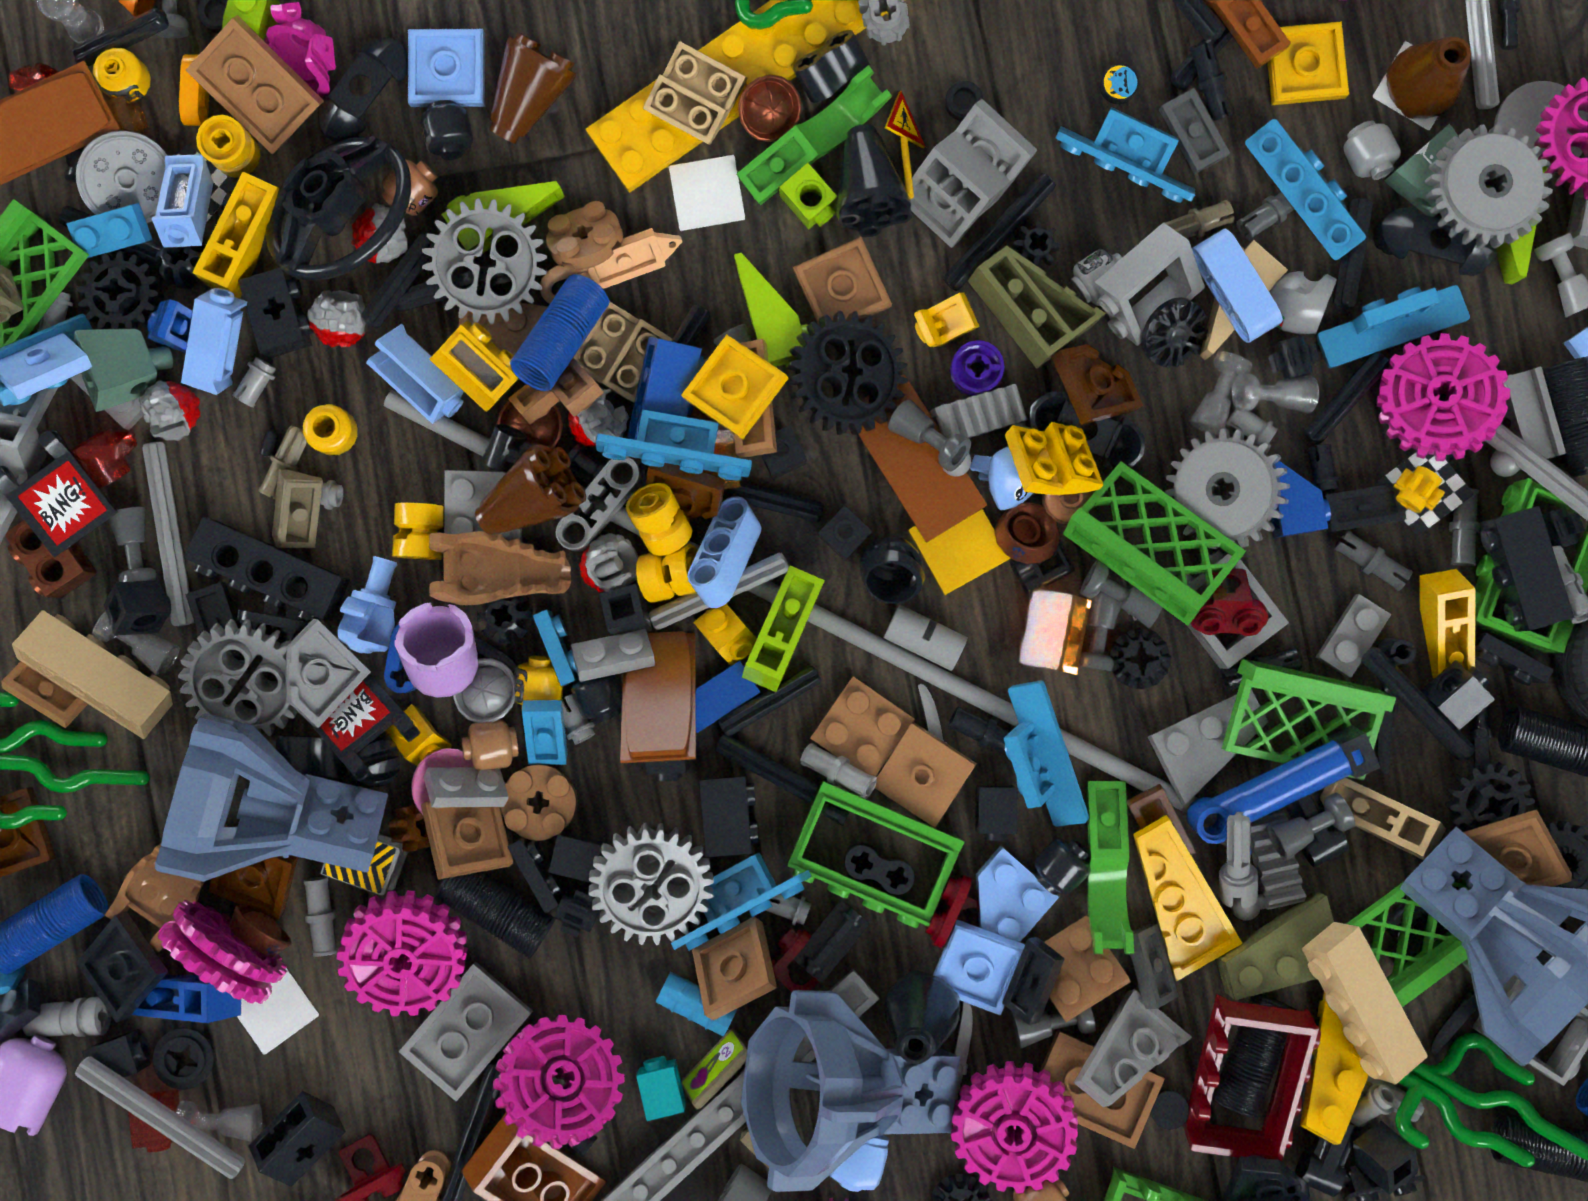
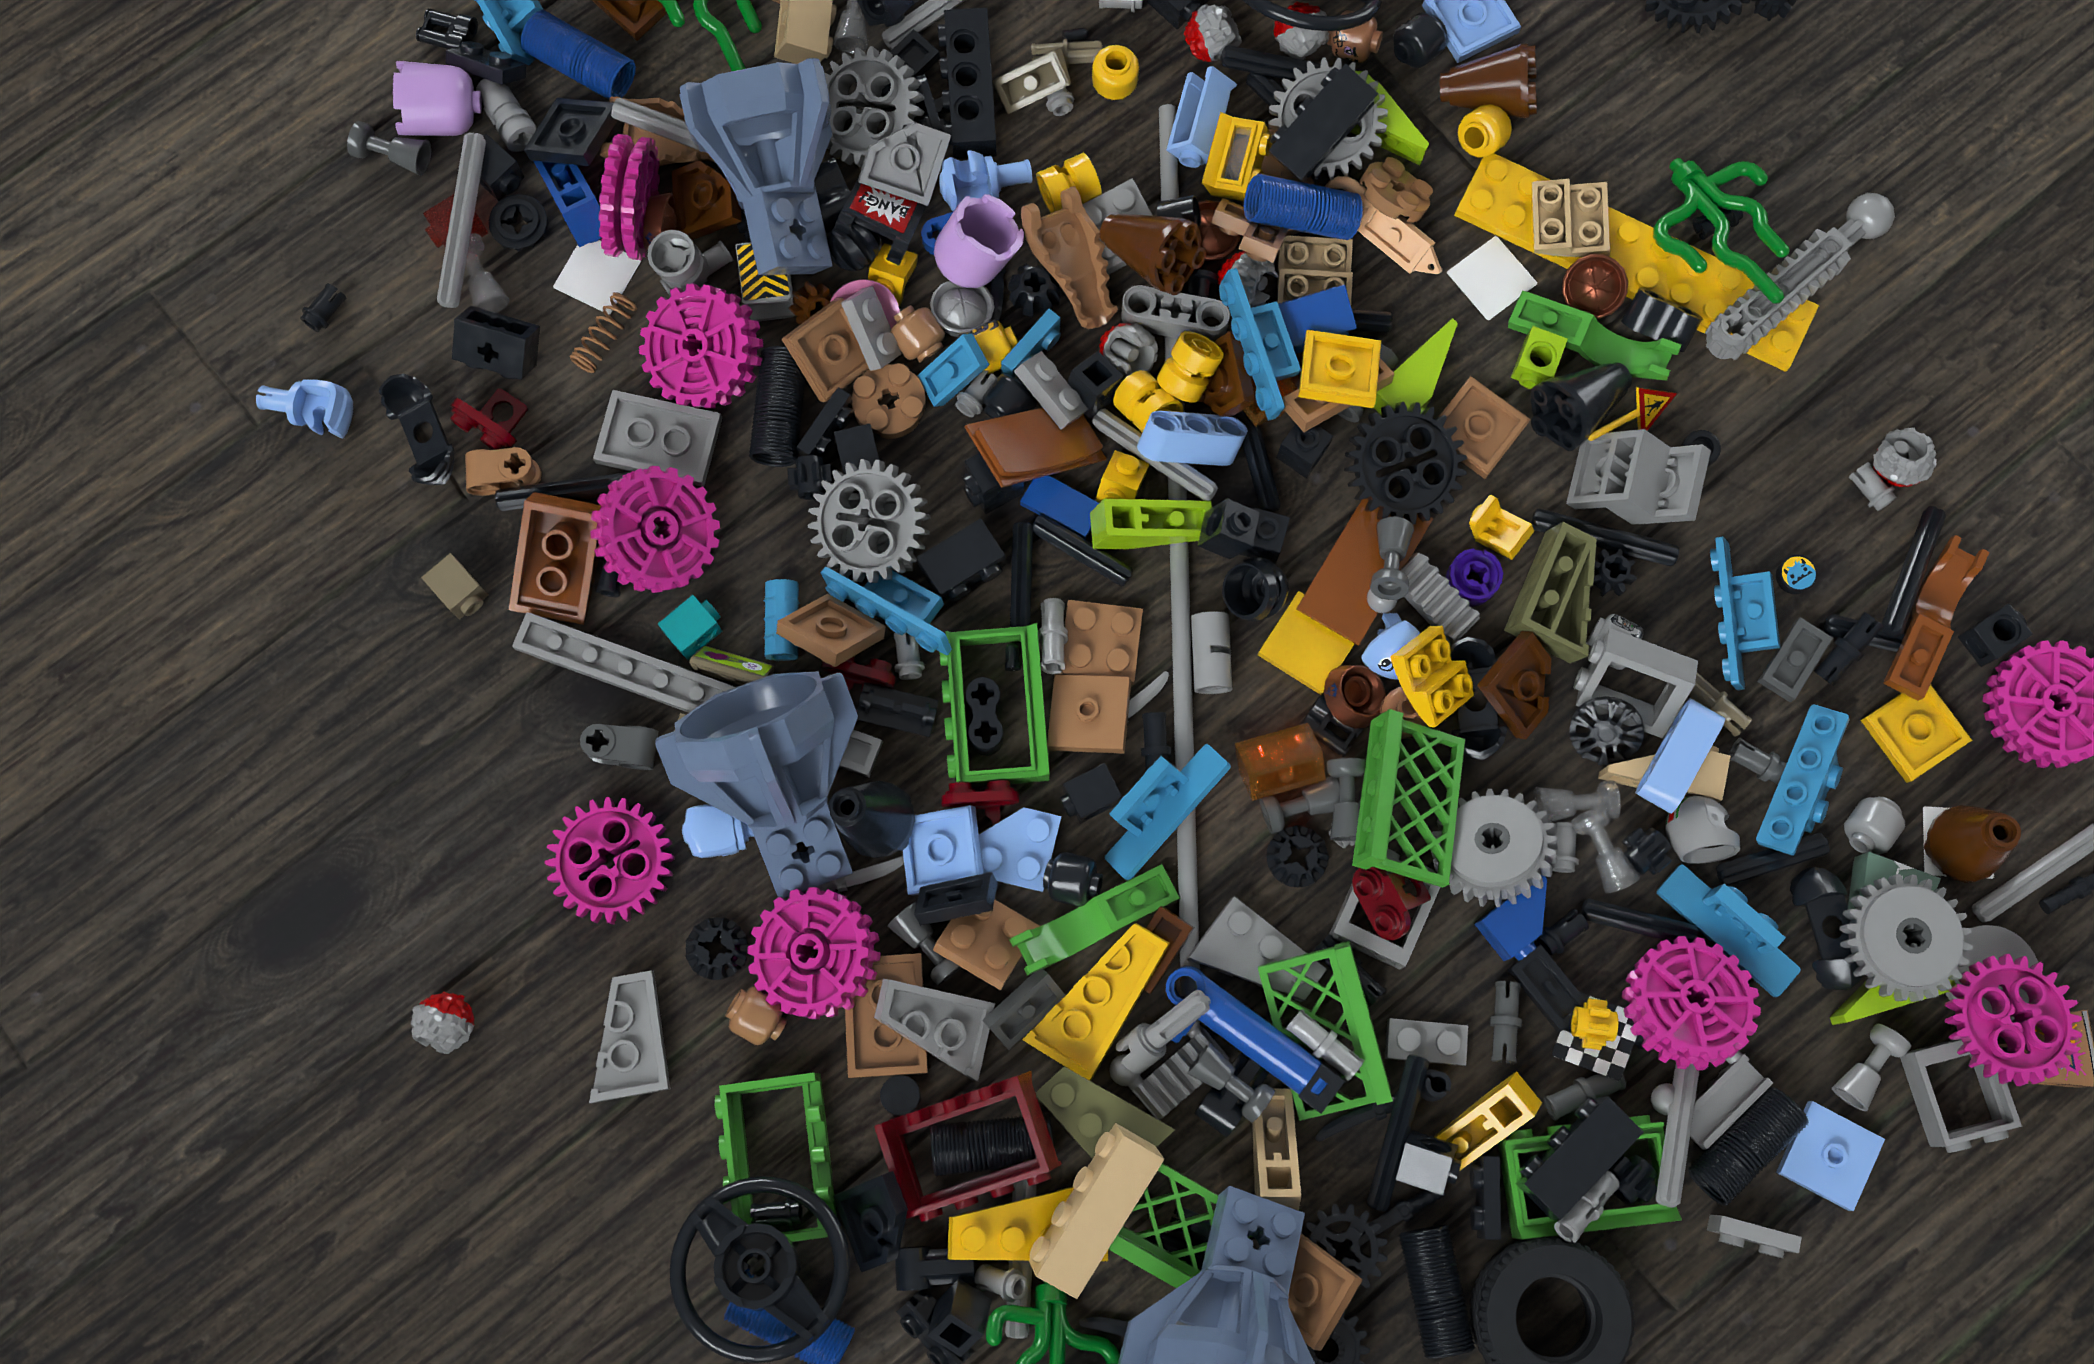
camera: 60 degrees right, 10 degrees down
none -> dark grey piece [347,121,431,176]
none -> medium nougat piece [570,292,637,373]
none -> light grey axle [611,98,708,154]
none -> light grey wheel [647,230,709,291]
none -> black brick [1198,499,1260,559]
none -> black brick [1269,63,1380,183]
none -> light grey pin [1286,1009,1364,1081]
none -> yellow head [1457,104,1512,157]

